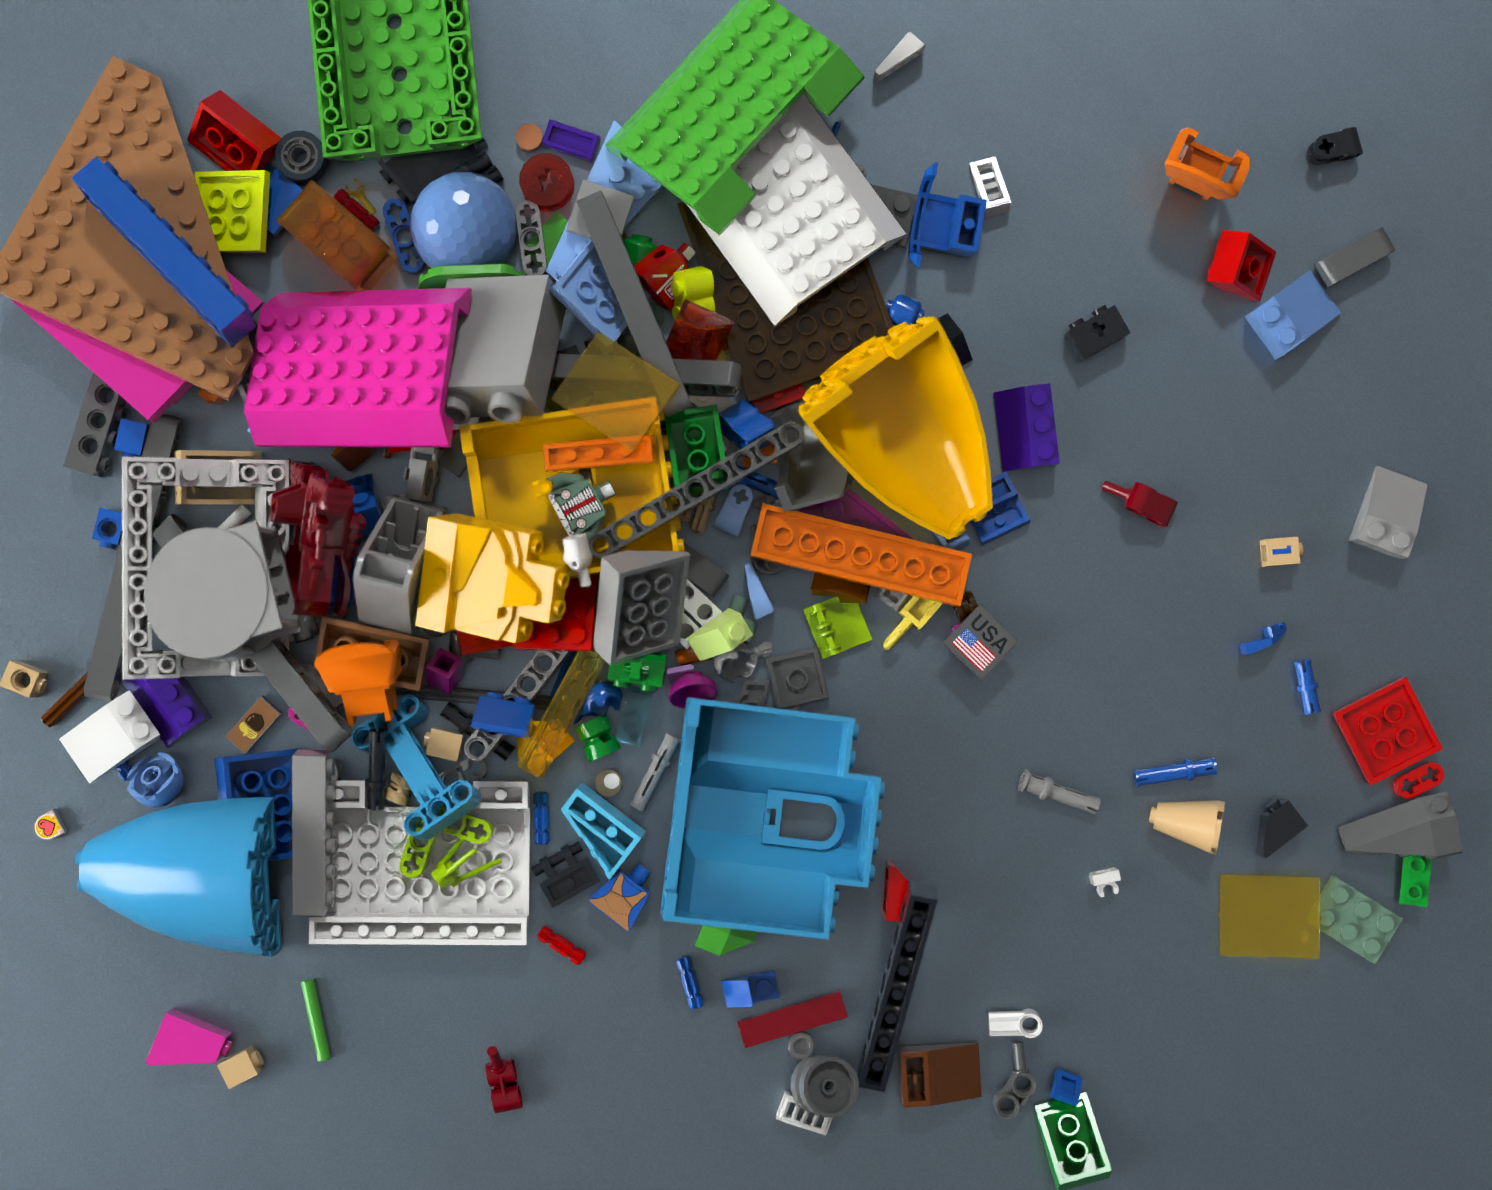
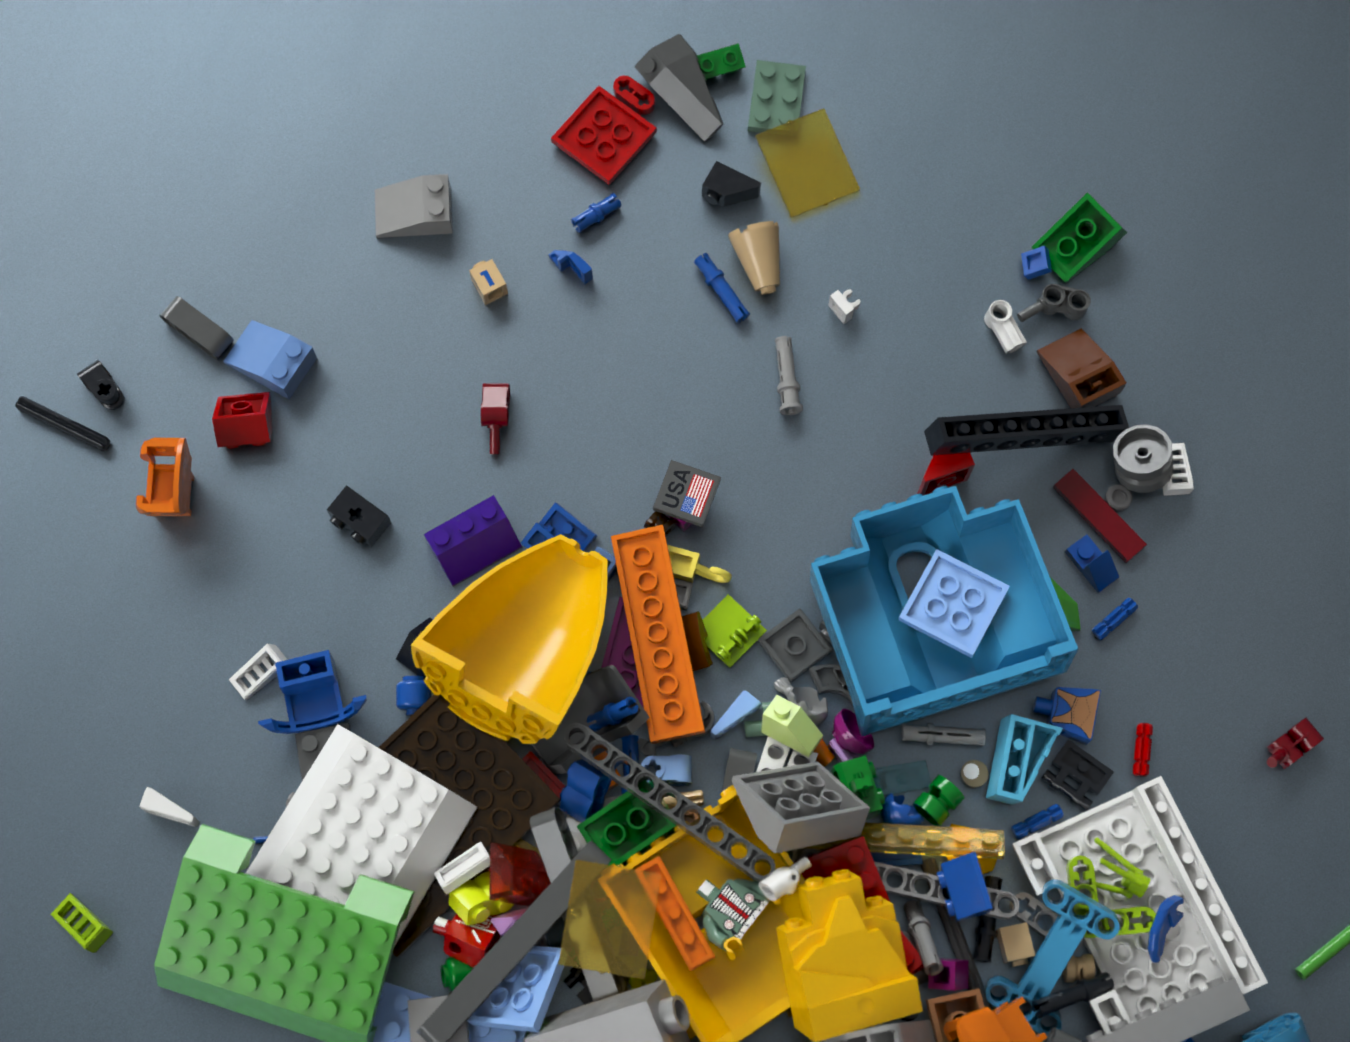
camera: 115 degrees left, 15 degrees down
none -> black axle [15,396,110,451]
none -> white tile [434,842,494,895]
none -> lavender slope [491,909,527,936]
none -> blue pin [587,697,638,731]
none -> light blue plate [899,549,1010,658]
none -> light grey pin [904,900,943,975]
none -> blue piece [1148,895,1184,963]

